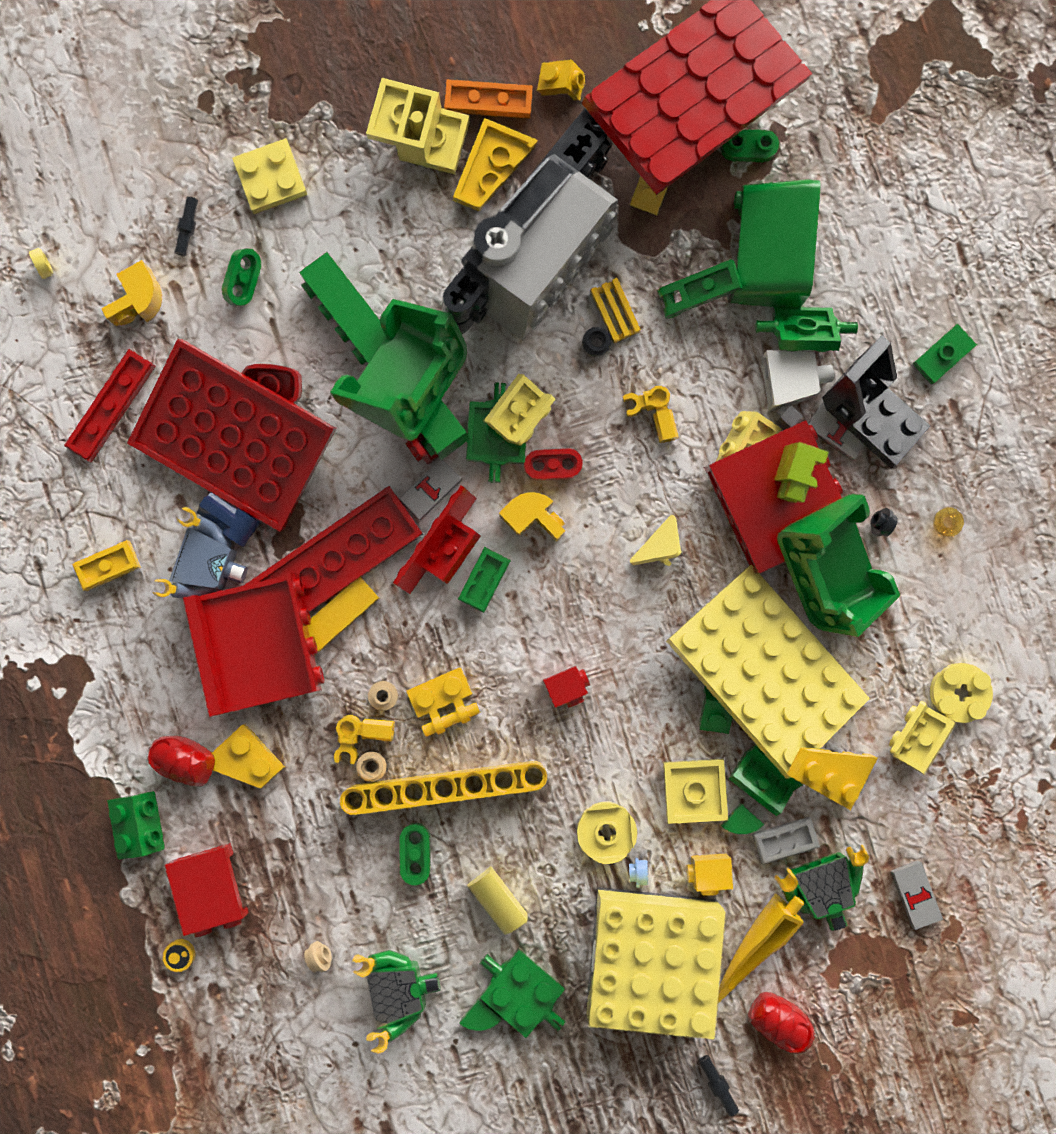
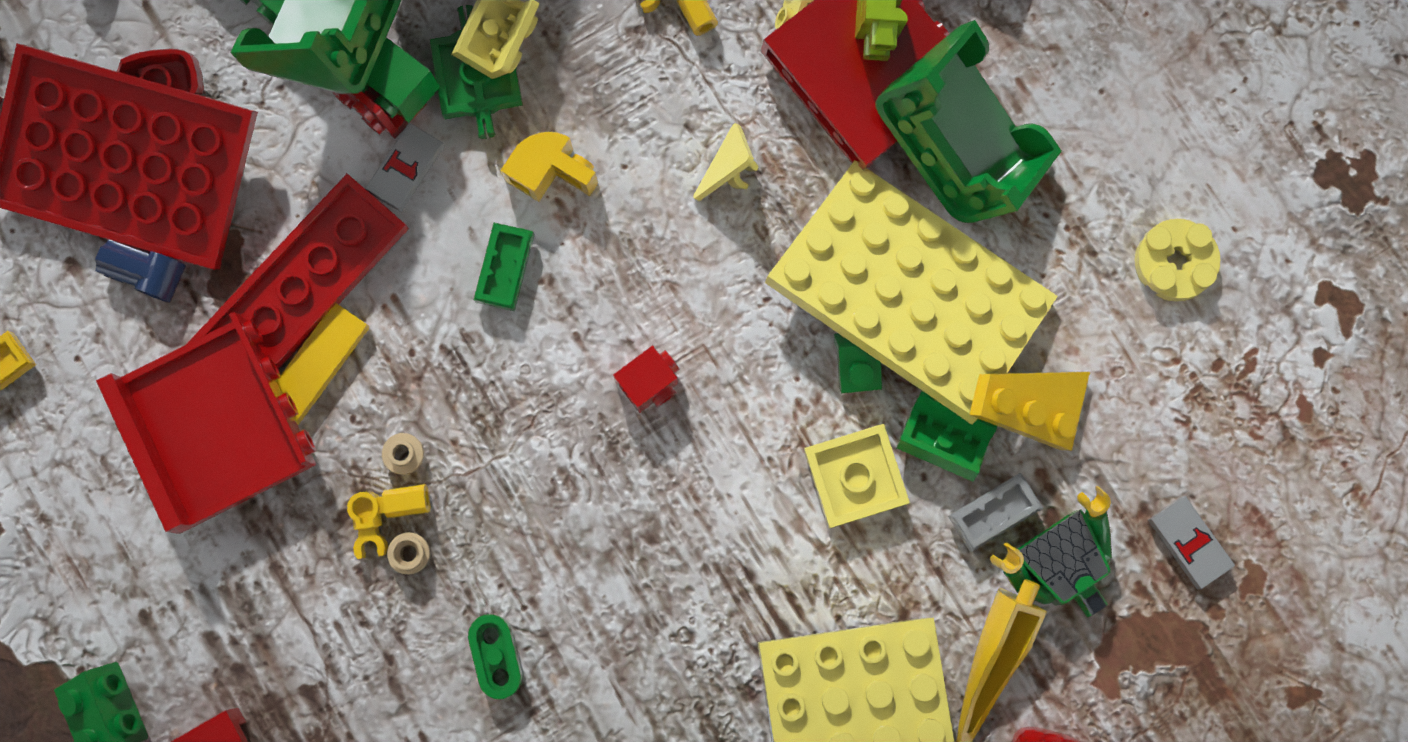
camera: 10 degrees left, 5 degrees down
red piece [147,736,215,787] -> none
sand blue torso [152,507,248,599] -> none
yellow wing [212,723,285,789] -> none
yellow beam [340,761,547,815] -> none
red bracket [393,485,481,594] -> none
yellow plate [406,667,481,737] -> none
light yellow brick [467,866,527,935] -> none
red plate [524,448,583,481] -> none
light yellow plate [577,802,637,864] -> none
light blue plate [629,858,648,888] -> none
yellow brick [686,853,733,896] -> none
green tile [721,803,764,834] -> none
black plate [870,508,898,537] -> none
light yellow bracket [889,701,956,775] -> none
clear yellow plate [933,507,964,537] -> none

